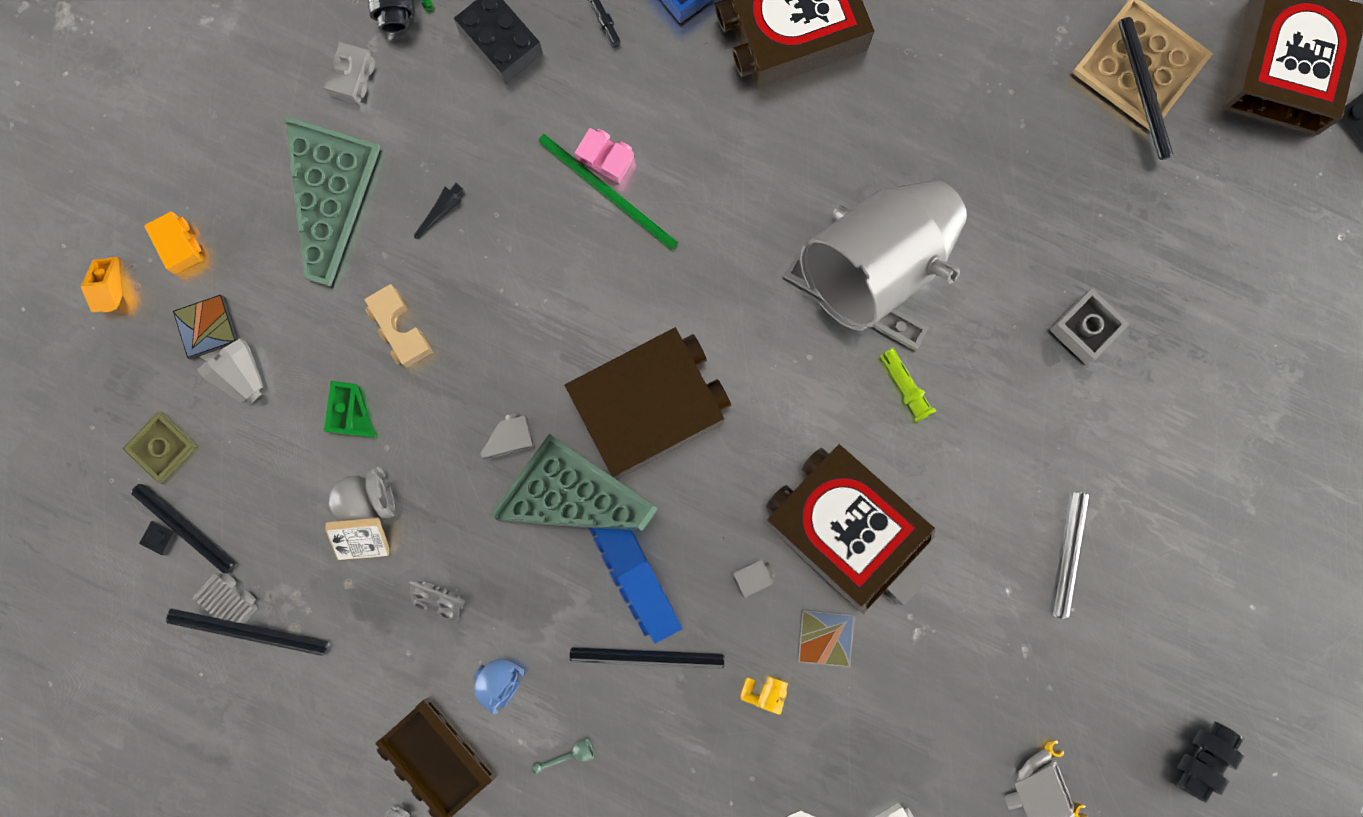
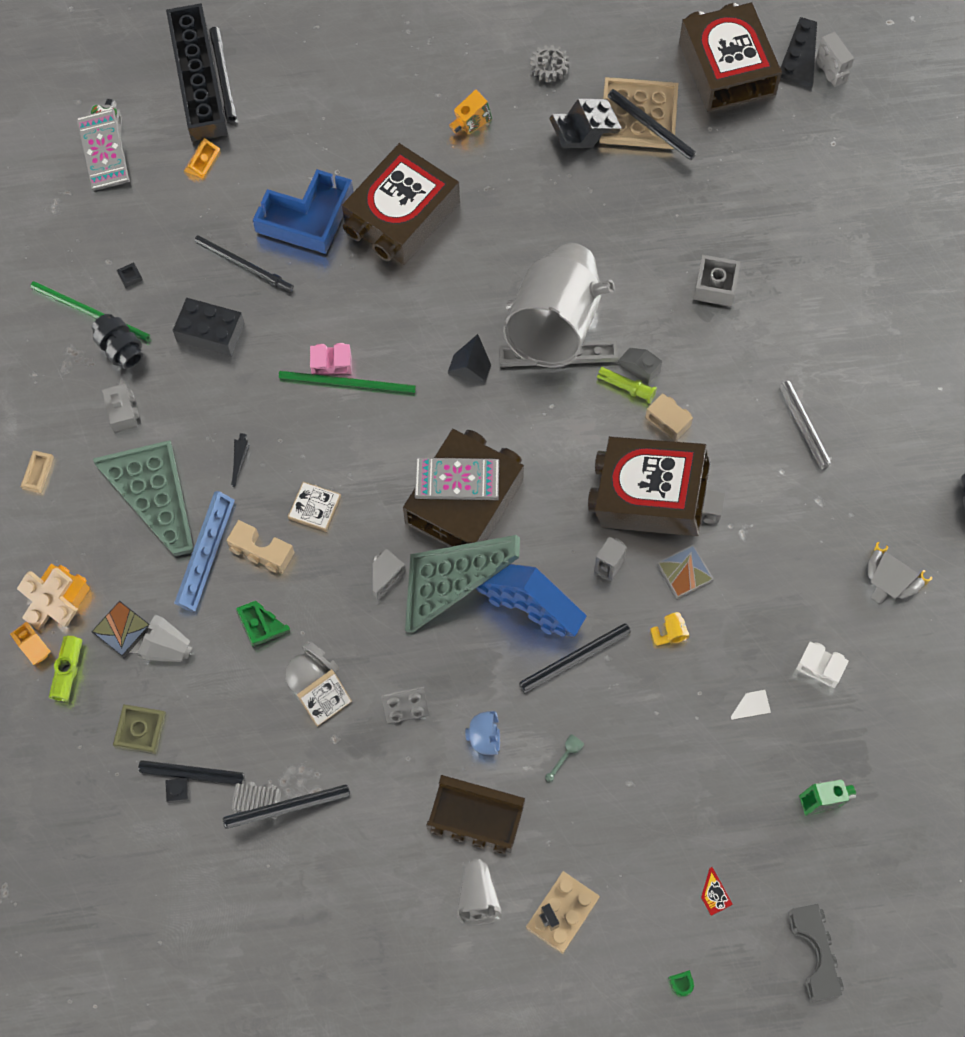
camera: 30 degrees left, 15 degrees down
none -> tan plate [17,568,78,631]
none -> tan tile [20,451,54,493]
none -> lime piece [49,635,82,702]
none -> medium blue plate [174,491,235,612]
none -> tile [288,482,341,532]
none -> light grey tile [415,458,499,500]
none -> black slope [448,334,491,383]
none -> black bracket [549,99,622,148]
none -> dark grey slope [617,348,662,385]
none -> tan brick [645,393,693,442]

